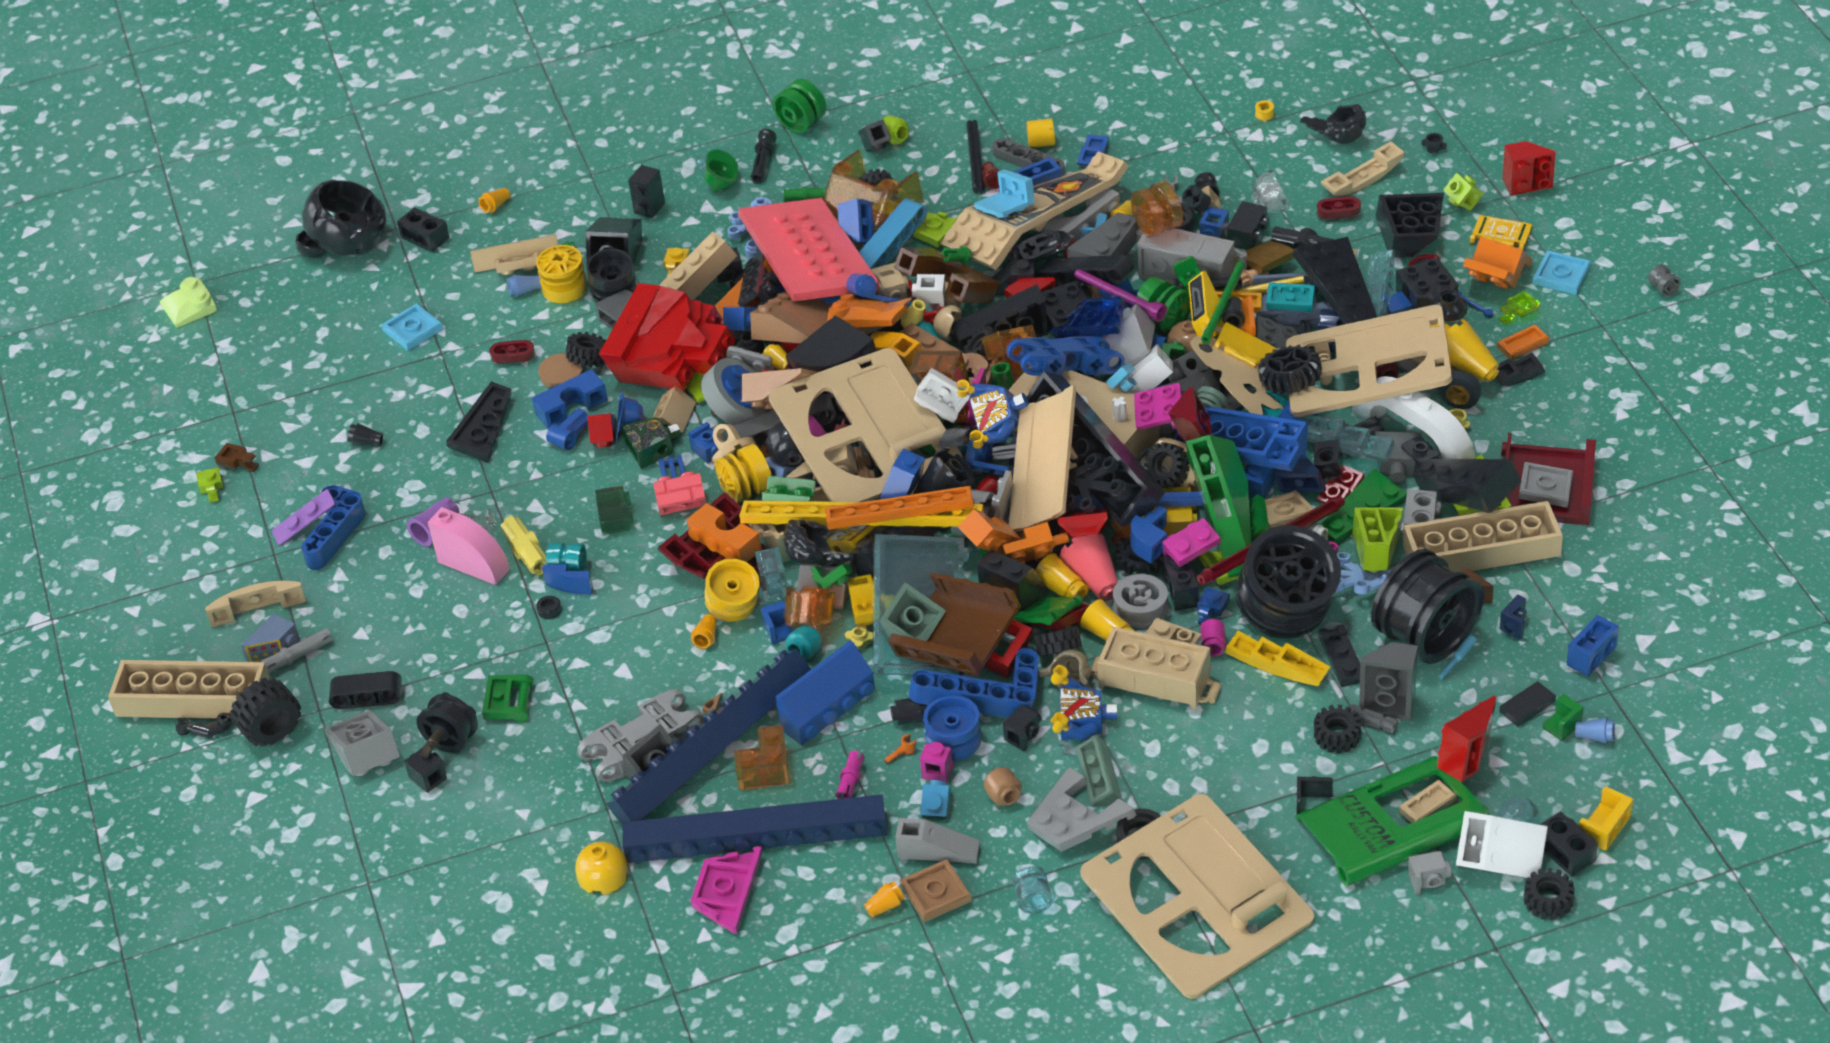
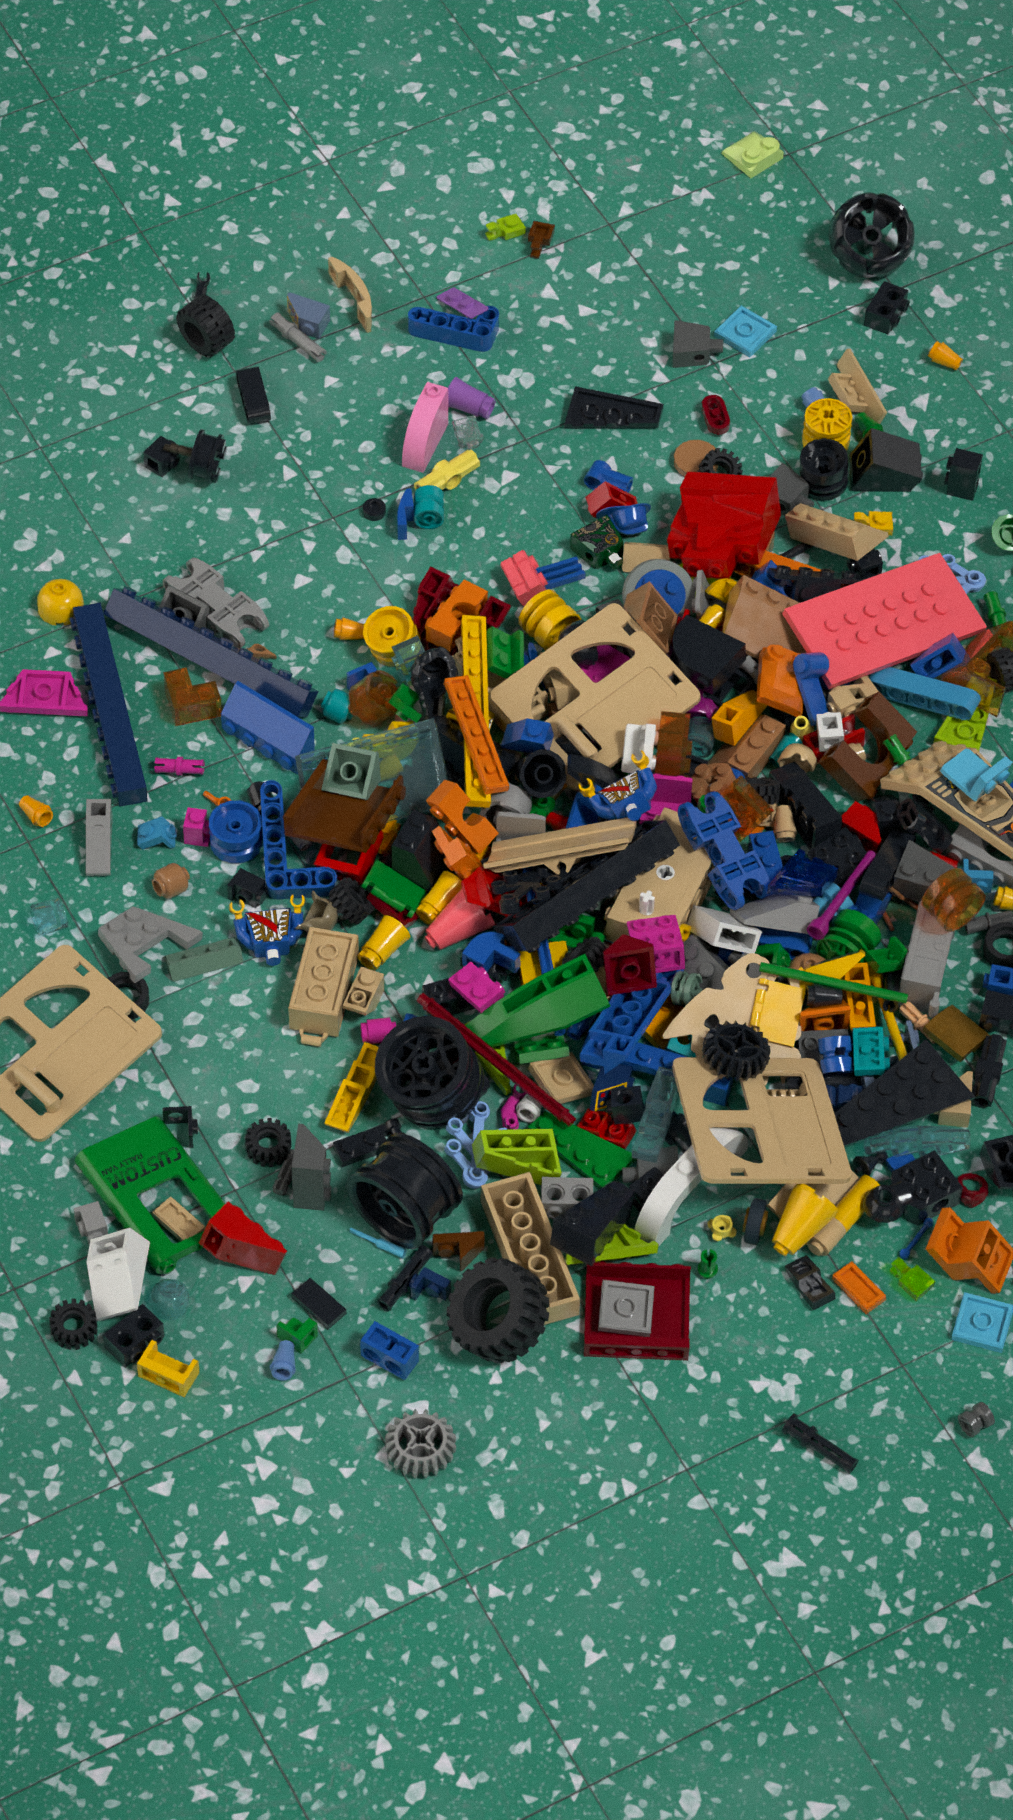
camera: 75 degrees right, 10 degrees up
tan brick [108,660,270,719] -> none
light grey slope [324,710,400,776] -> none
black cone [347,423,383,446] -> none
green plate [482,674,534,722] -> none
blue arch [532,369,608,429] -> none
clear green brick [595,485,634,535] -> none
blue brick [688,422,724,464] -> none
tan tile [712,424,757,463] -> none
medium nougat plate [899,859,972,922] -> none
medium azure tile [1106,363,1137,392] -> none
light grey wheel [1113,574,1168,628] -> none
none -> black pin [377,1245,433,1312]
none -> light grey gear [385,1409,456,1478]
none -> black tyre [446,1258,550,1363]
none -> dark grey torso [673,320,723,368]
none -> green pin [697,1249,718,1279]
none -> yellow tile [705,578,737,603]
none -> black pin [782,1413,859,1474]
none -> blue wheel [818,1036,854,1075]

